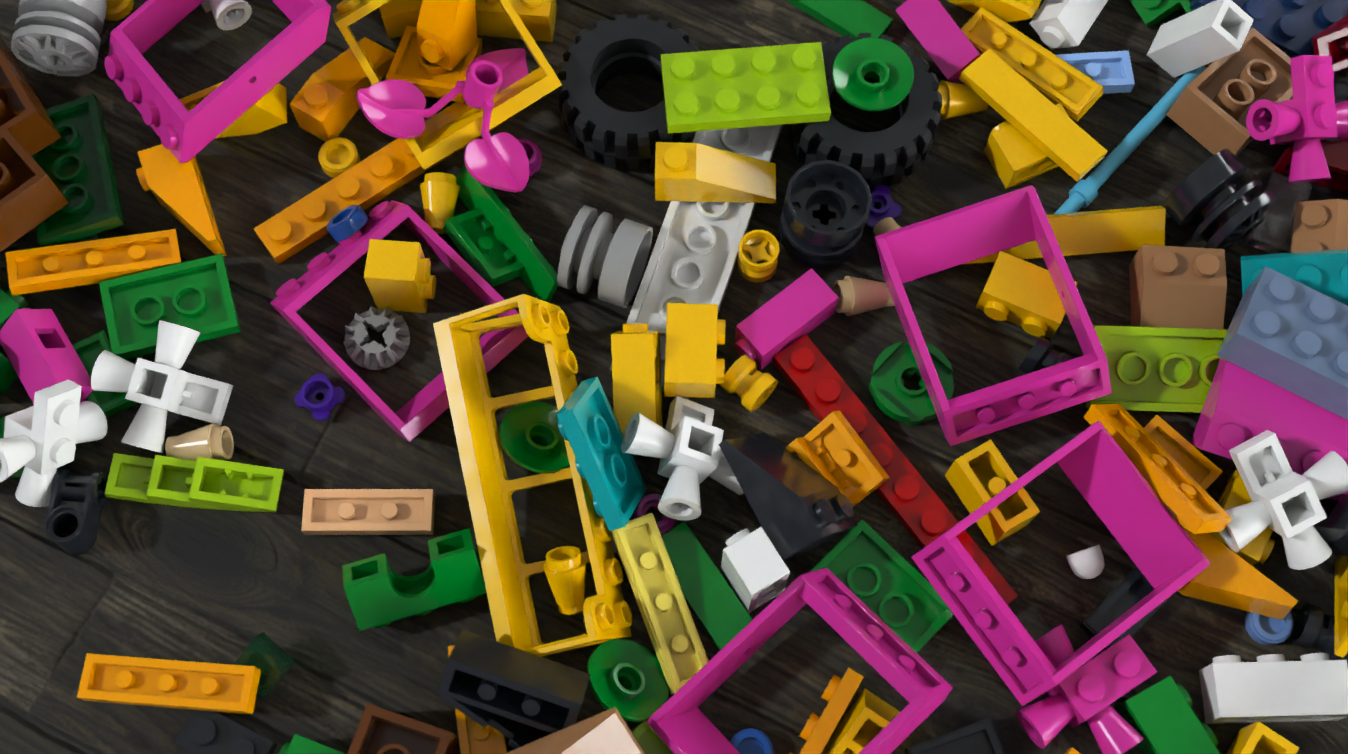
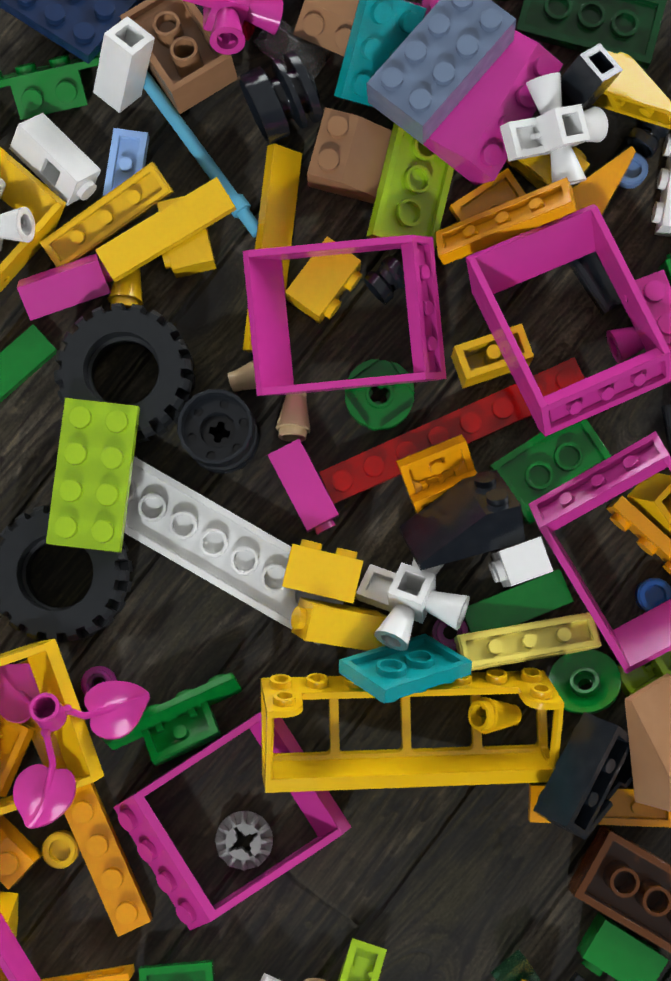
camera: 75 degrees left, 15 degrees up
dark purple plate [295,373,345,421] -> none
light nougat plate [301,489,435,535] -> none
blue tile [327,205,368,242] -> none
green arch [342,528,487,631] -> none
yellow brick [364,239,436,313] -> none
yellow cone [420,172,460,234] -> none
green dish [499,402,570,474] -> none
light grey wheel [557,205,653,308] -> none
yellow slope [655,142,776,203] -> none
yellow wheel [720,354,778,412] -> none
yellow wheel [737,229,780,283] -> none
green dish [832,37,914,111] -> none
dark purple plate [866,185,901,228] -> none
white hinge [1066,545,1105,579] -> none

